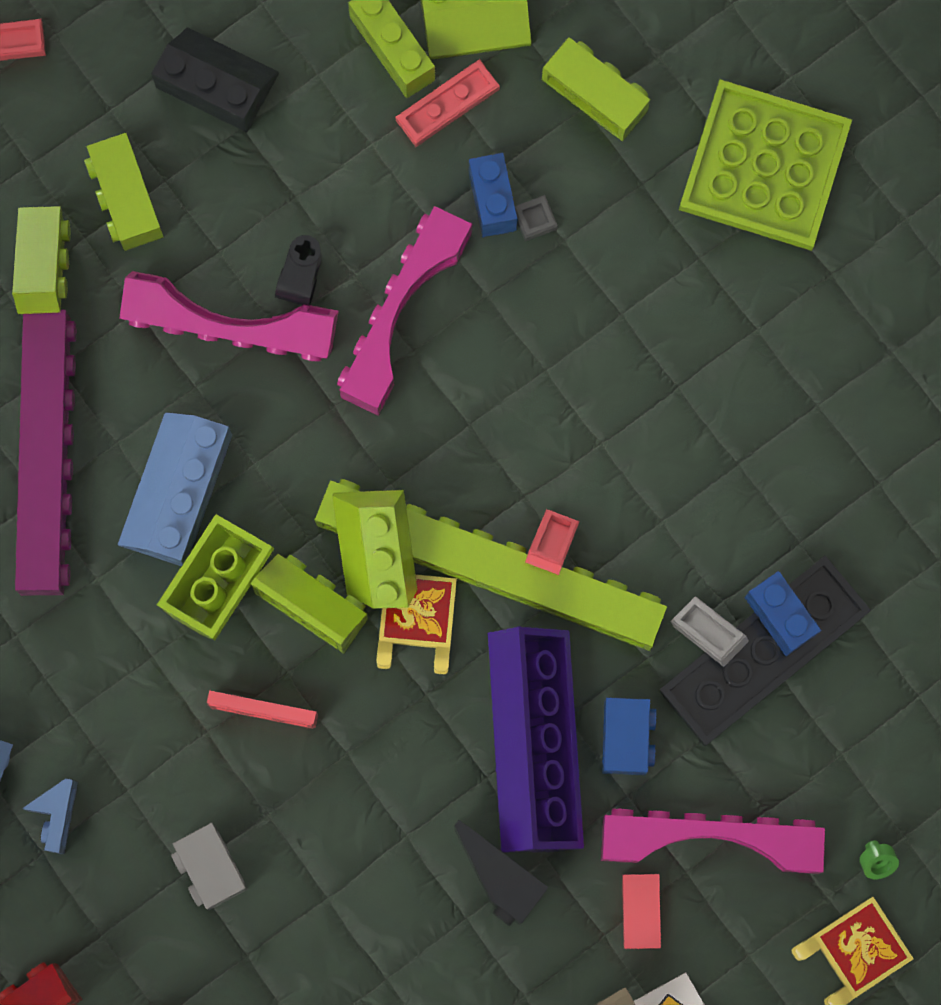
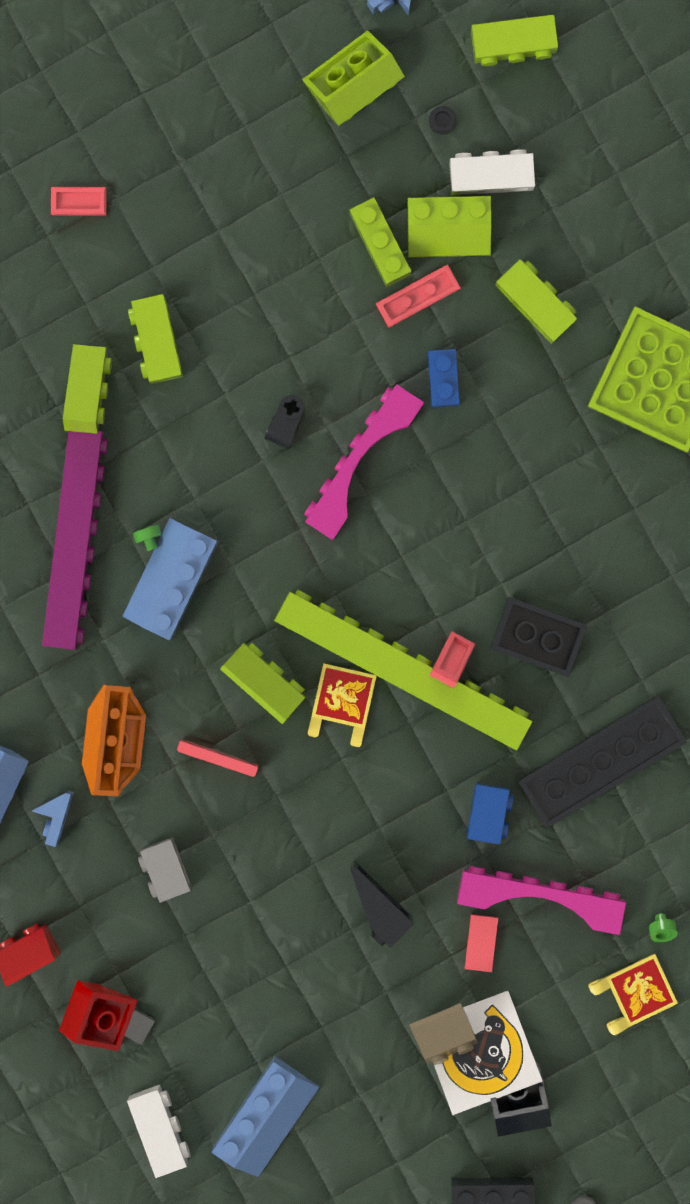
camera: 10 degrees right, 10 degrees up
dark pink arch [119,271,339,361] -> none
black slope [151,27,279,132] -> none
lime slope [157,514,274,640] -> none
lime slope [332,490,418,608] -> none
dark purple brick [488,627,584,853] -> none
dark grey tile [515,195,558,242] -> none
light grey tile [671,596,749,667] -> none
blue brick [744,571,821,656] -> none
none -> orange wedge [82,685,146,796]
none -> bright green tile [133,525,162,551]
none -> black brick [489,597,588,677]

